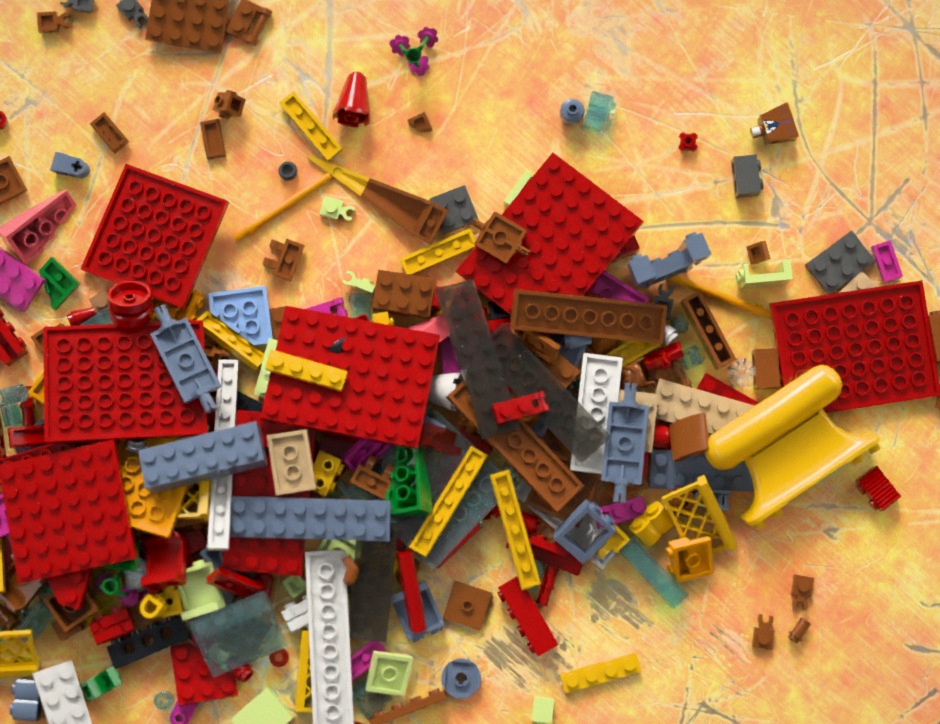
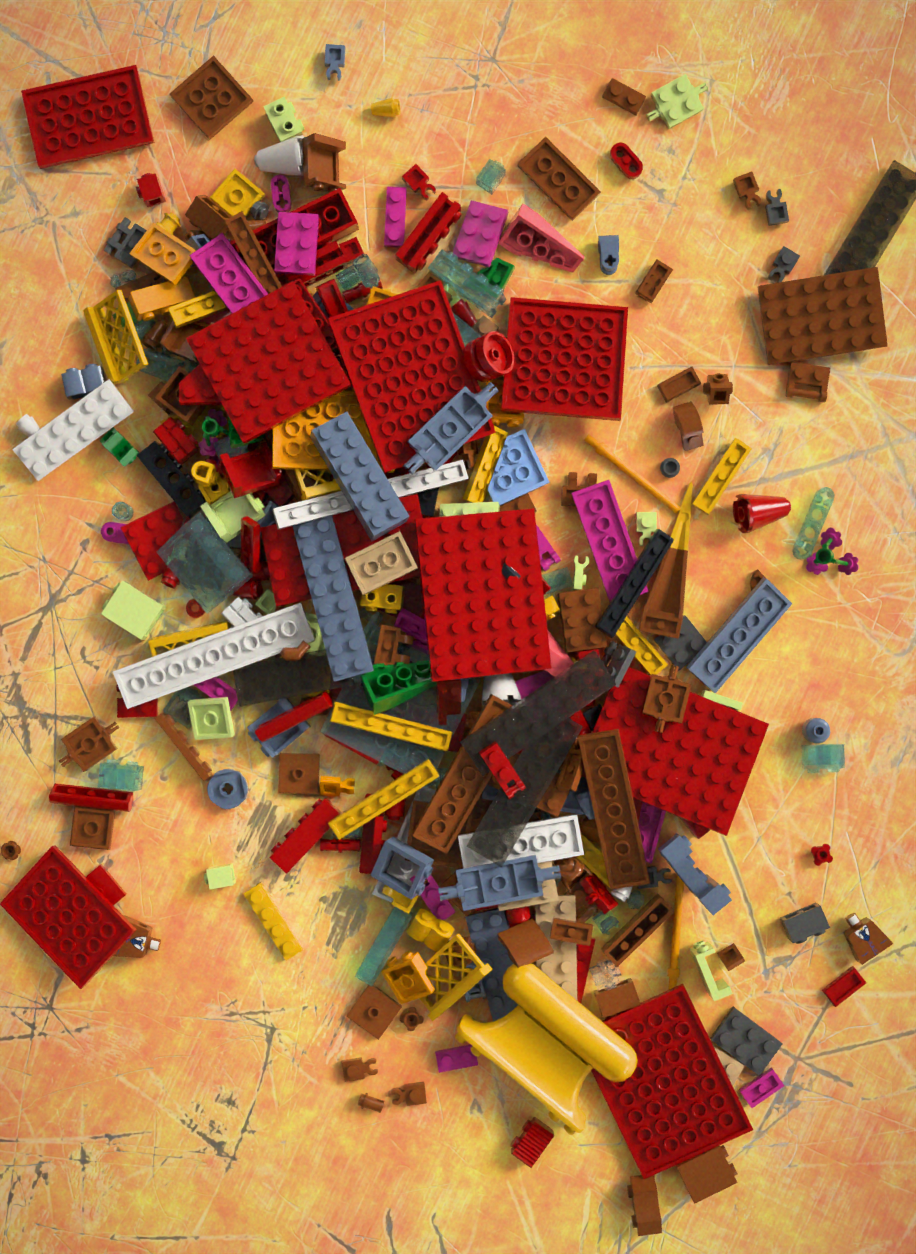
camera: 70 degrees right, 5 degrees up
dark grey plate [126,439,146,454] -> none
yellow plate [265,350,348,392] -> none
none -> red cone [231,580,263,600]
none -> light orange plate [320,776,355,797]
none -> dark orange plate [346,983,402,1040]
none -> dark orange plate [400,1007,424,1031]
none -> clear light blue brick [428,249,506,318]
none -> dark pink plate [435,1044,478,1073]
none -> dark orange plate [550,917,593,946]
none -> dark pink plate [571,479,649,602]
none -> black tile [595,529,674,638]
none -> dark grey plate [595,641,636,687]
none -> dark orange brick [673,401,704,451]
none -> sand blue plate [686,577,792,693]
none -> clear light blue beam [792,487,835,560]
none -> red tile [822,966,867,1007]

